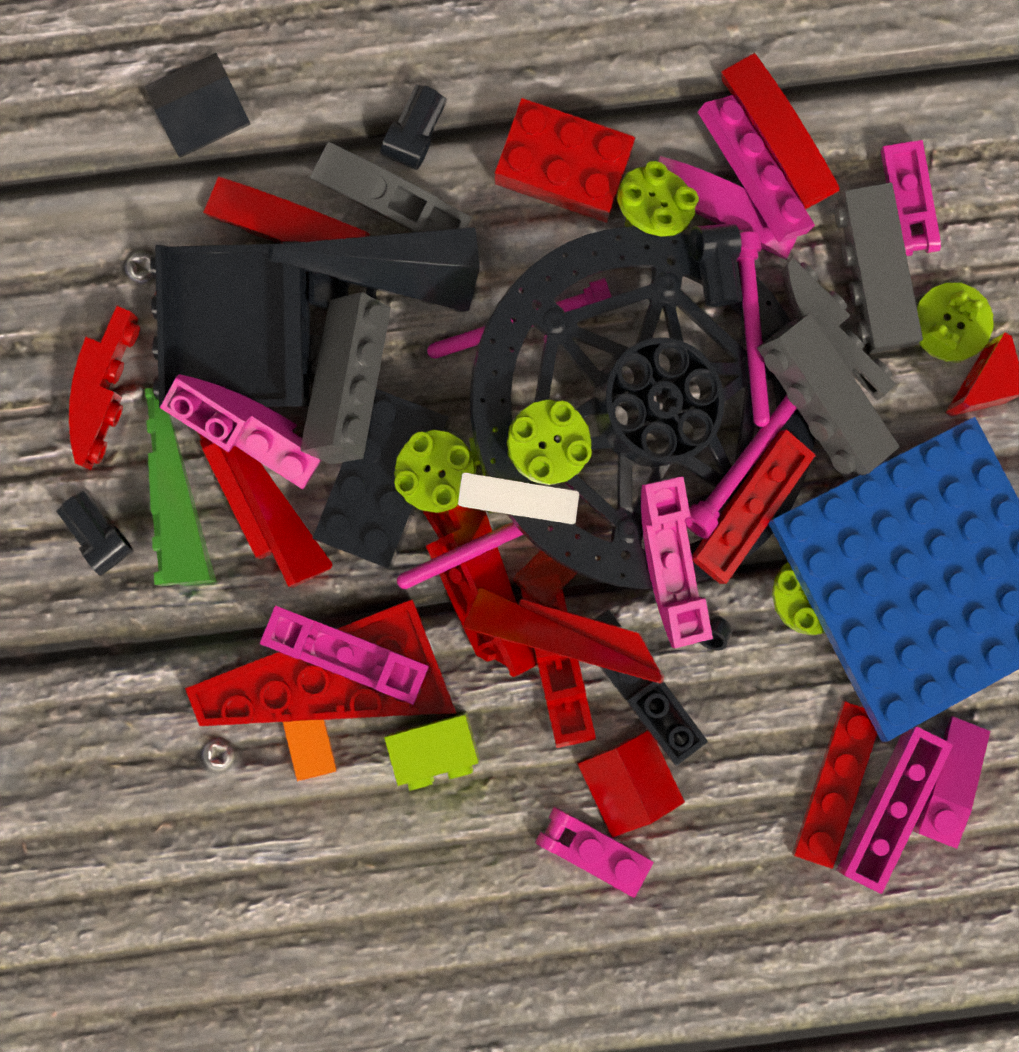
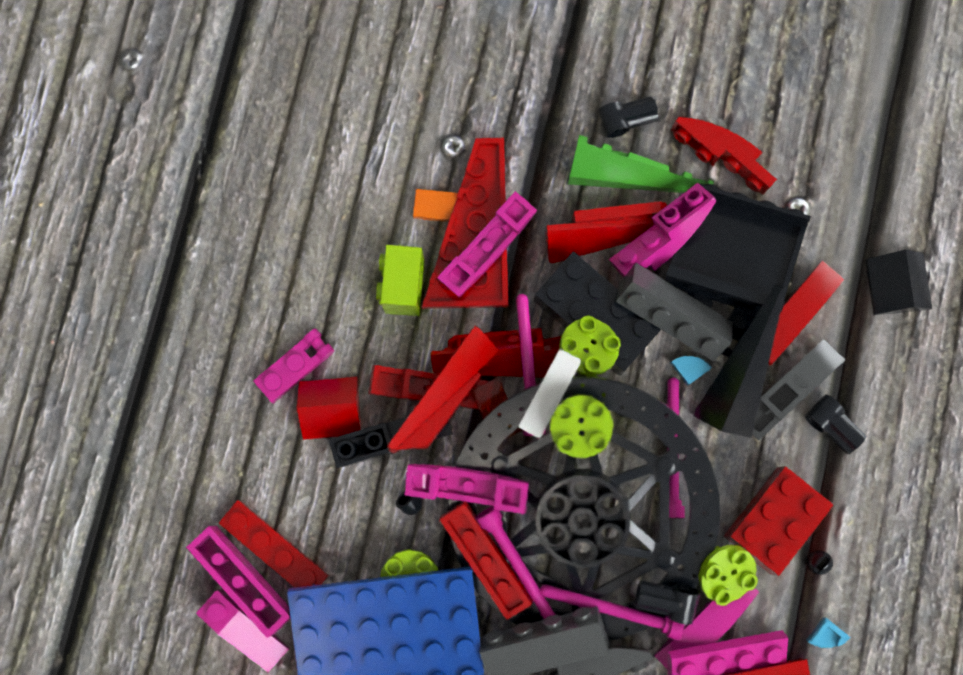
camera: 110 degrees right, 5 degrees down
none -> medium azure tile [670,356,712,386]
none -> medium azure tile [806,617,850,648]
none -> black hinge [807,550,833,575]

